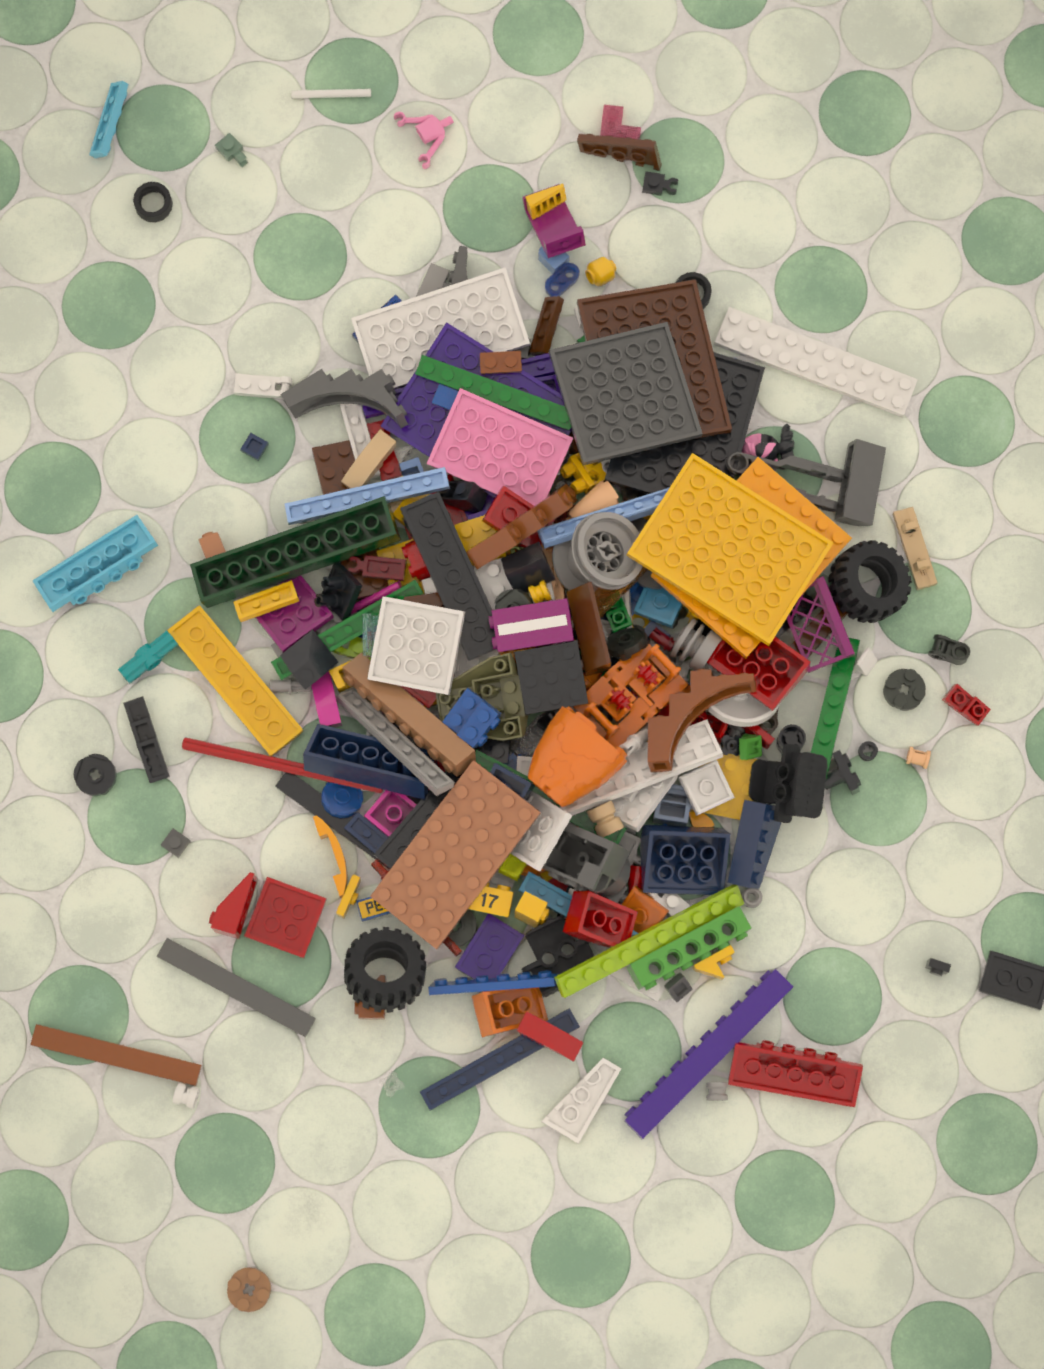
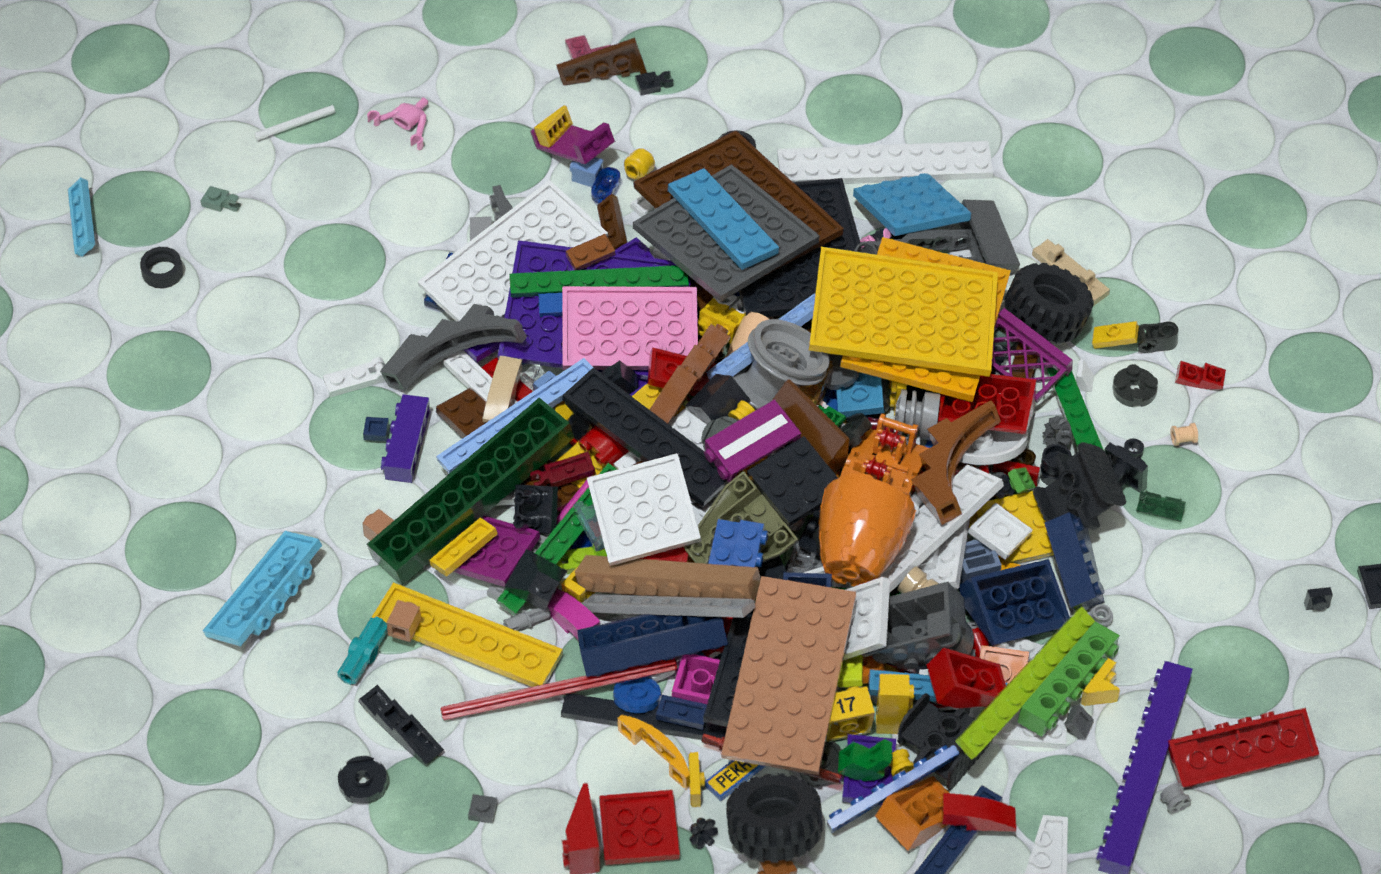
camera: 25 degrees left, 25 degrees down
none -> dark purple brick [381,394,430,483]
none -> nougat brick [387,600,421,642]
none -> dark azure plate [668,169,779,270]
none -> black plant [689,817,718,849]
none -> green brick [838,739,893,781]
none -> dark azure plate [853,173,971,236]
none -> yellow wheel [889,749,914,776]
none -> dark grey gear [1042,416,1071,448]
none -> yellow plate [1092,321,1139,349]
none -> clear green hinge [1136,490,1186,522]

